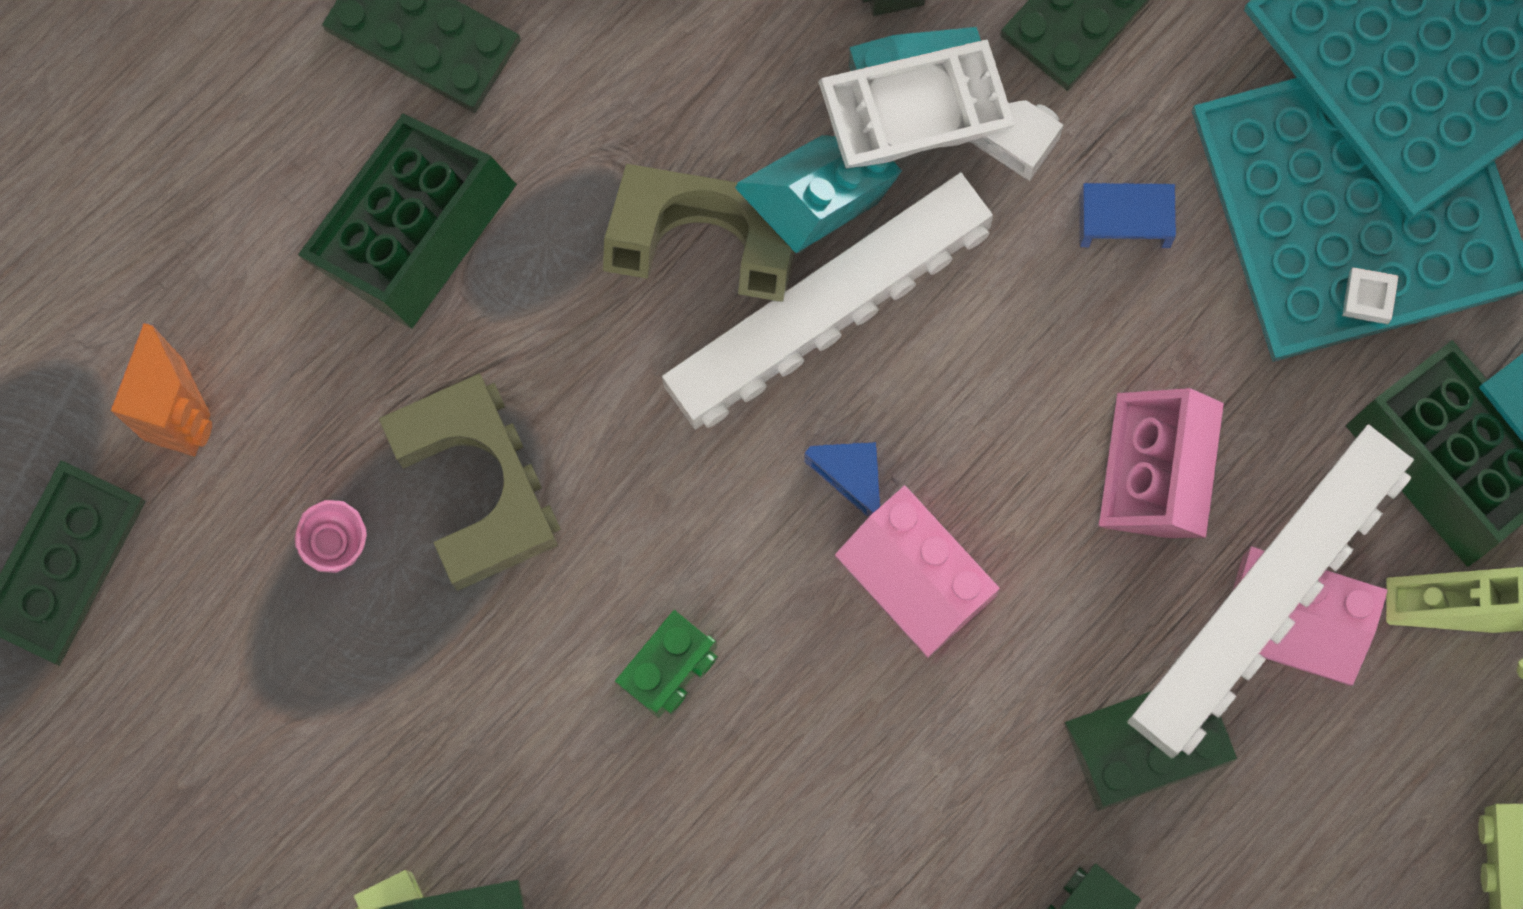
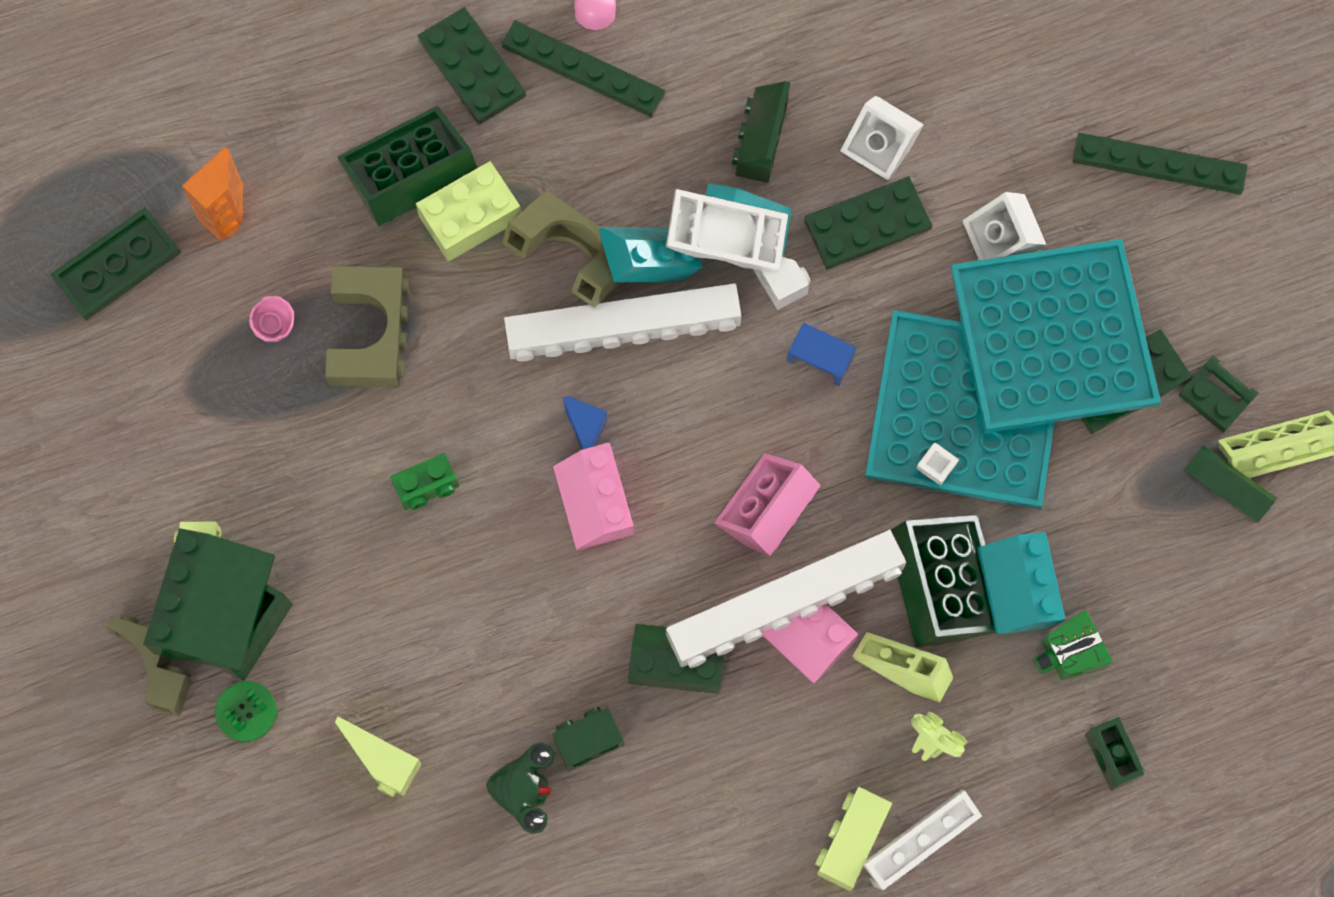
camera: 20 degrees right, 5 degrees down
none -> yellowish green brick [416,161,521,262]

